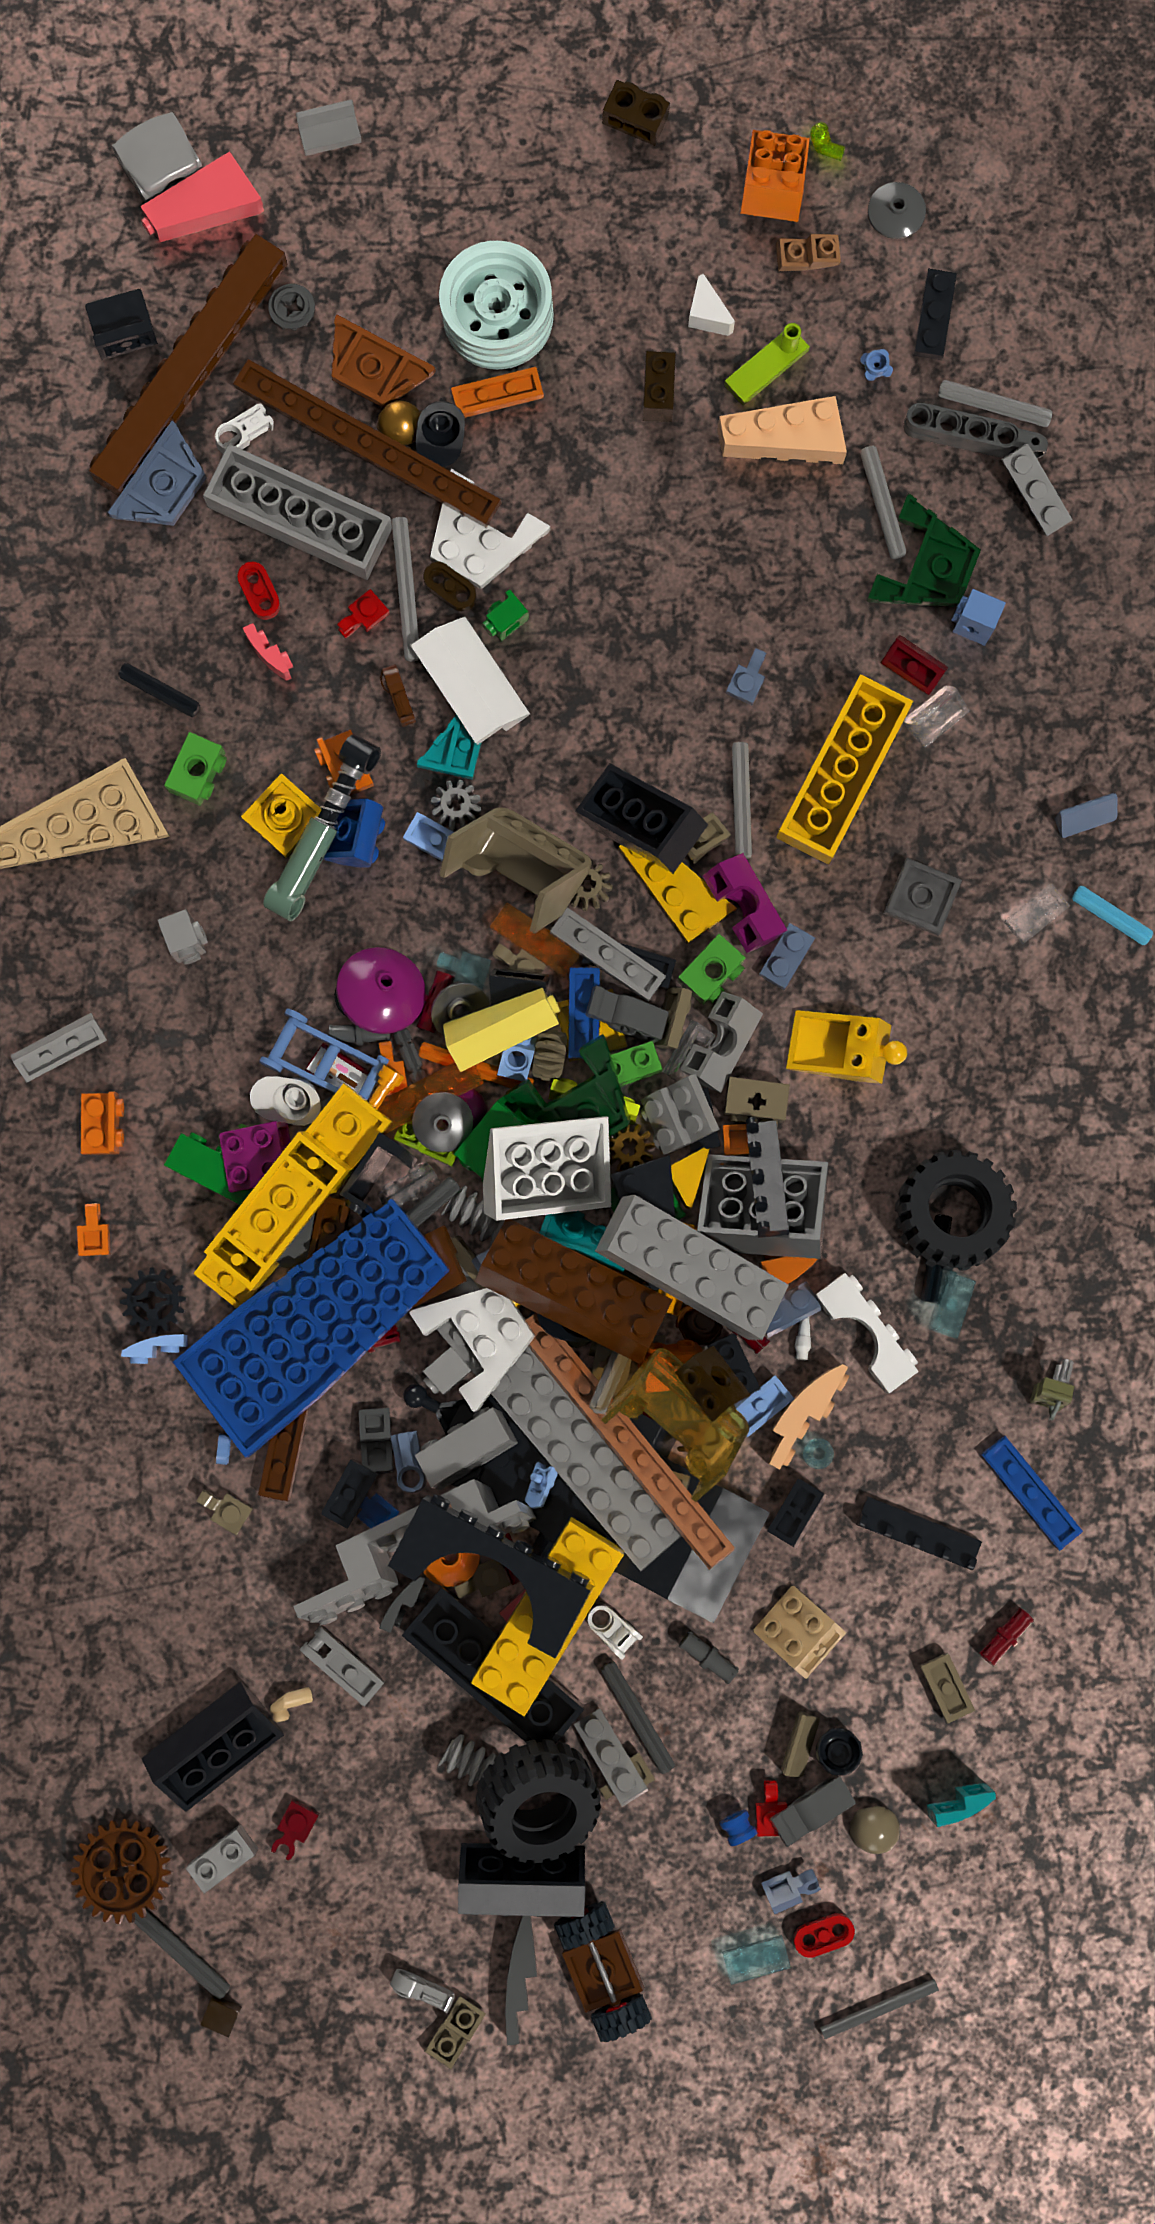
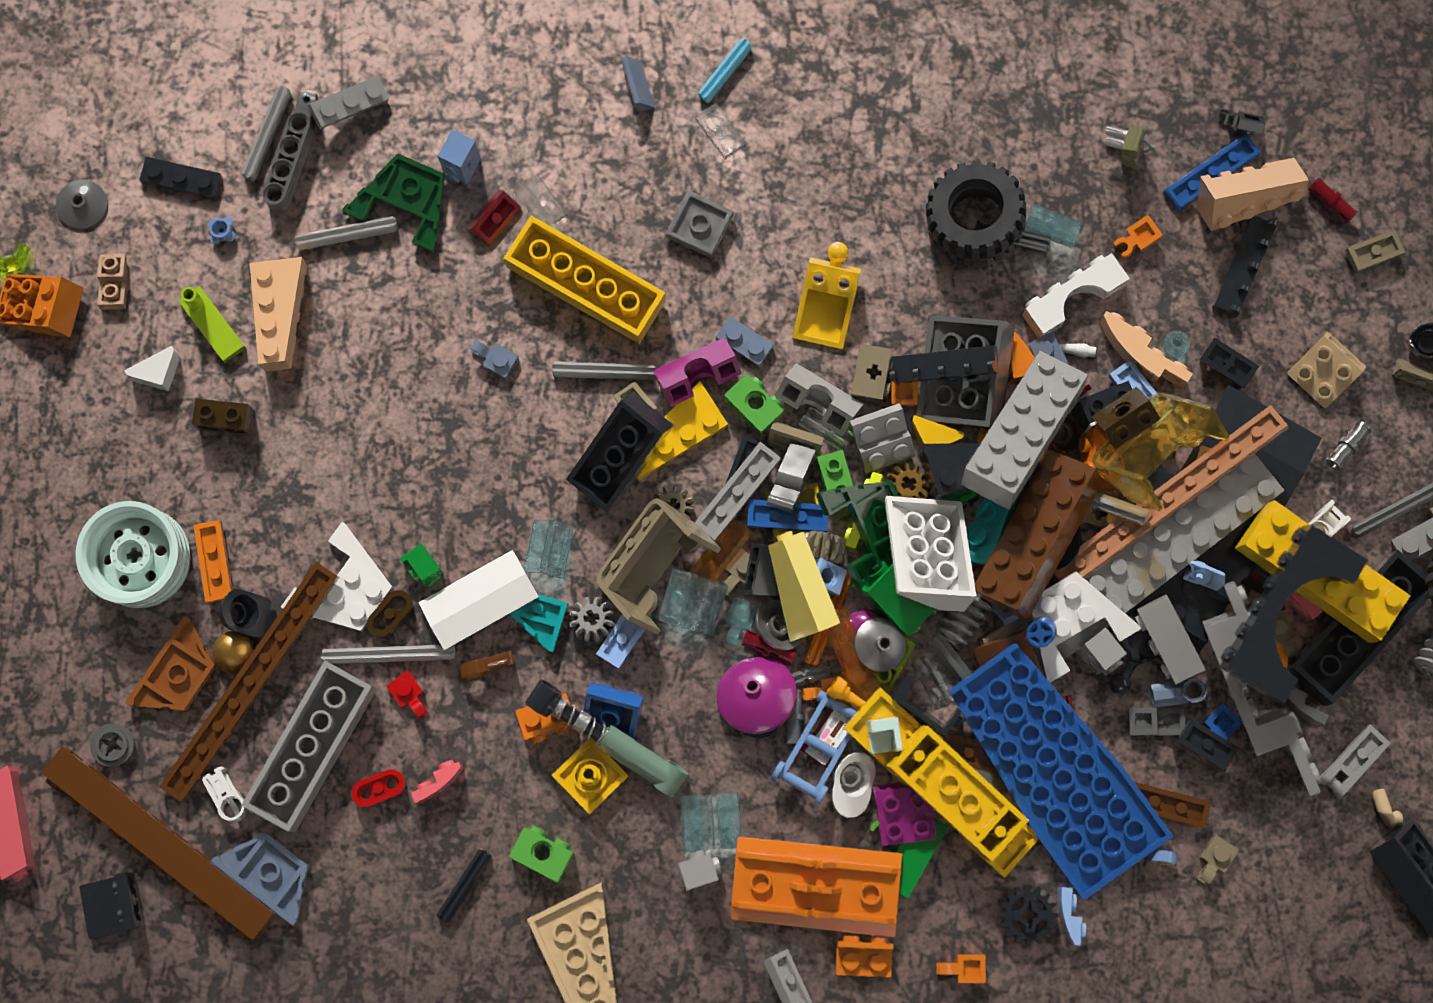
camera: 80 degrees left, 5 degrees down
none -> clear light blue panel [524,520,574,578]
none -> clear light blue slope [658,569,728,636]
none -> clear light blue slope [680,793,741,852]
none -> orange hinge [730,836,902,937]
none -> light aqua panel [866,717,902,754]
none -> blue wheel [1027,616,1057,647]
none -> orange plate [1114,215,1163,259]
none -> light nougat wedge [1197,158,1309,231]
none -> black plate [1218,108,1265,135]

